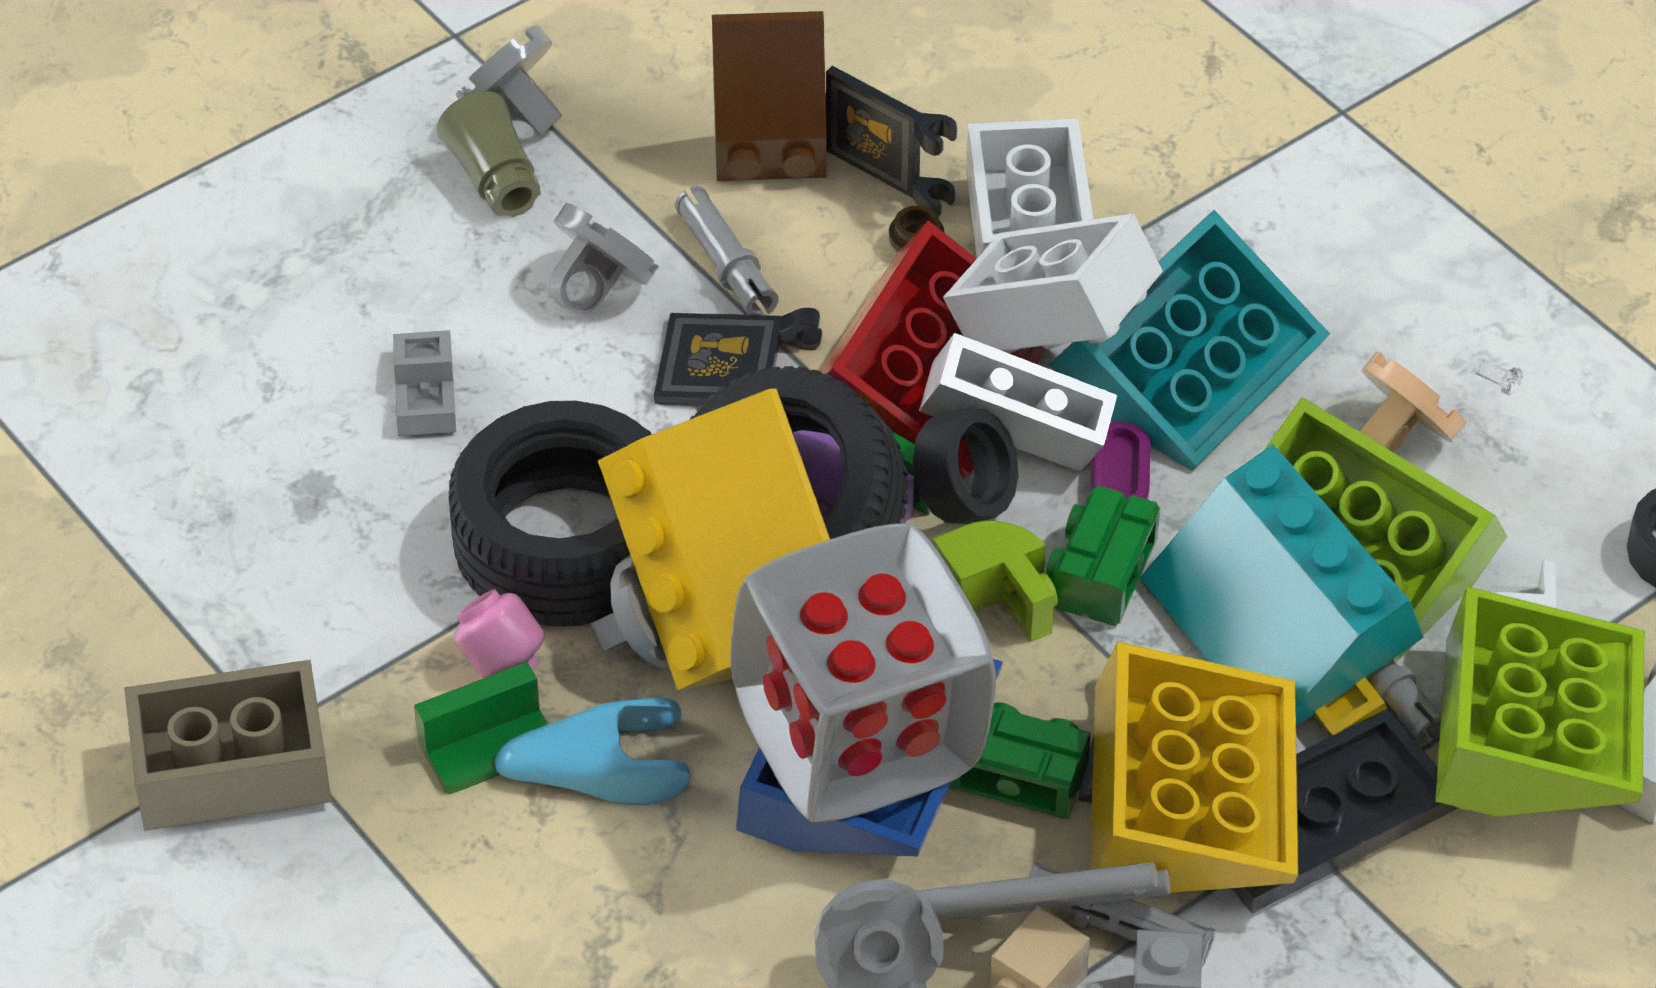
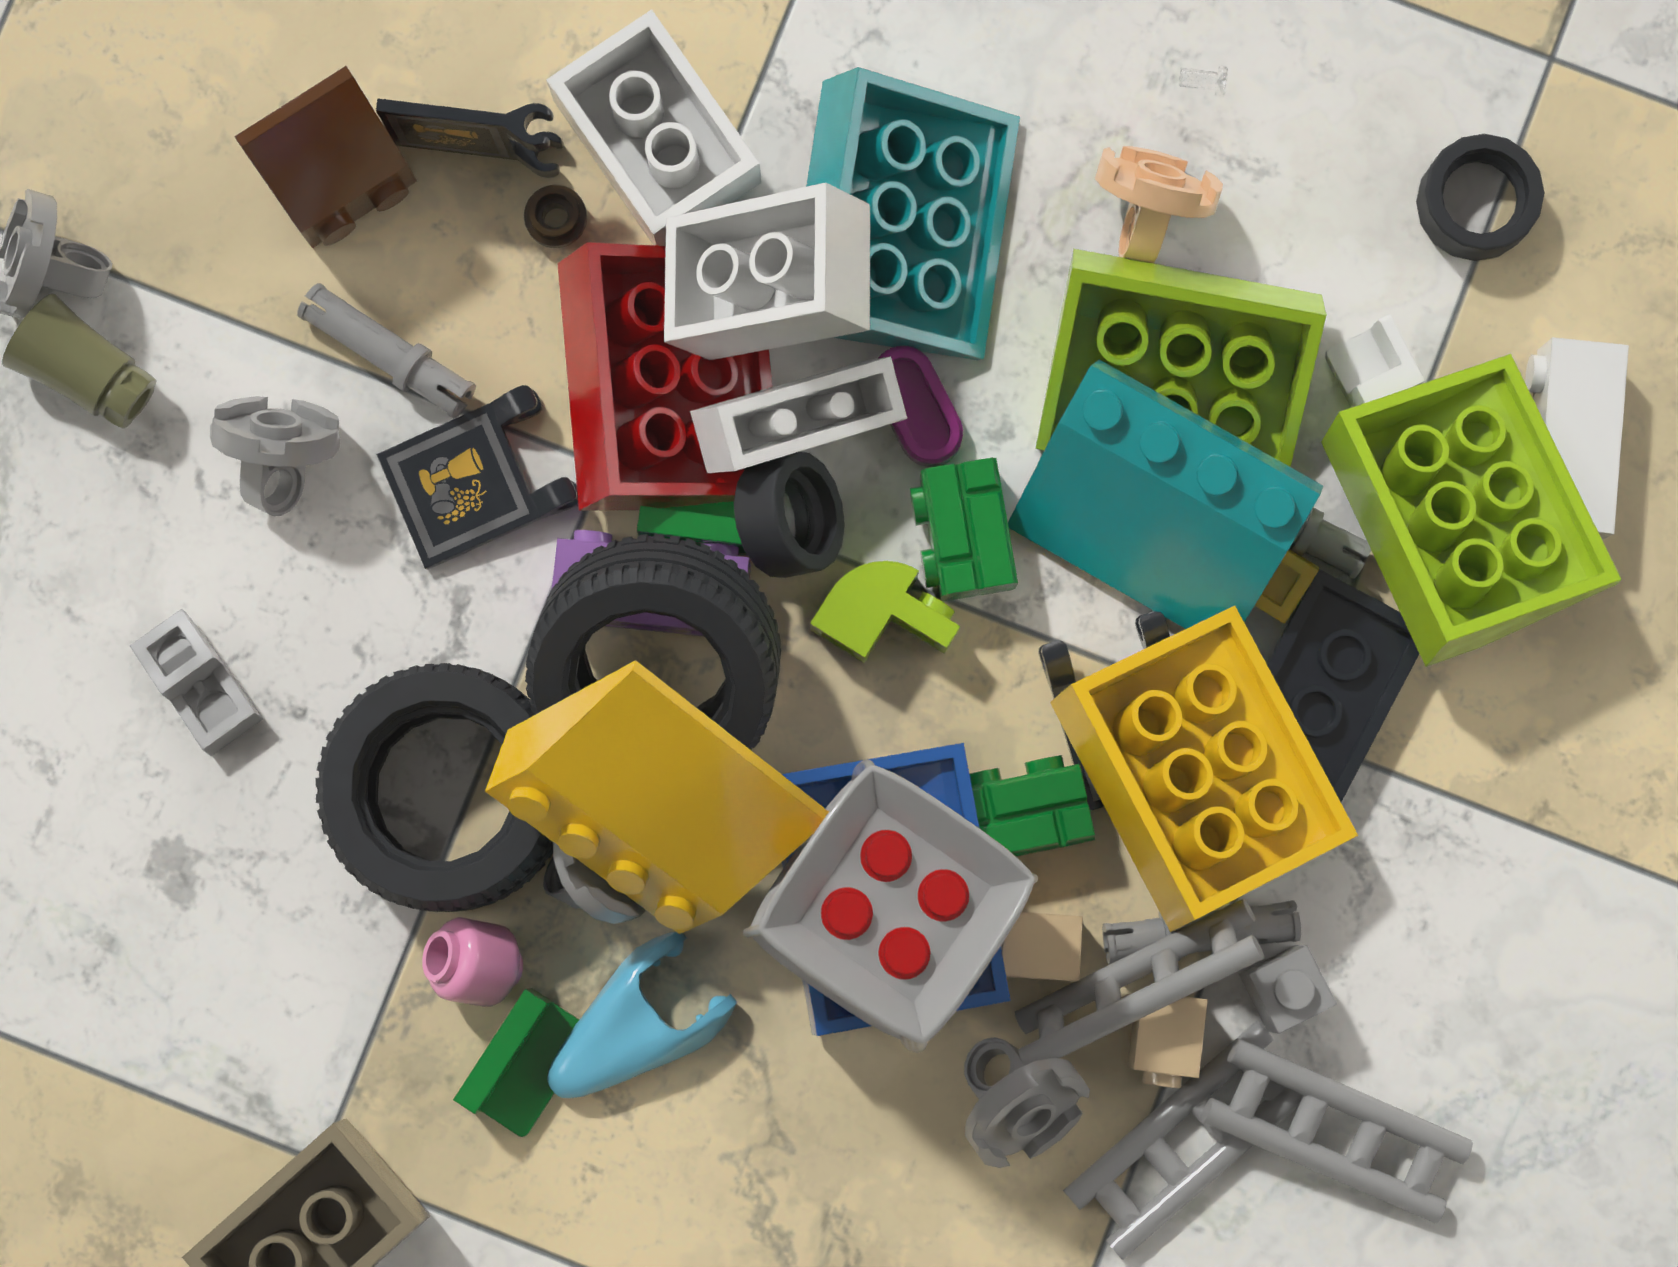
camera: 30 degrees left, 35 degrees up
none -> tan brick [1001,912,1083,981]

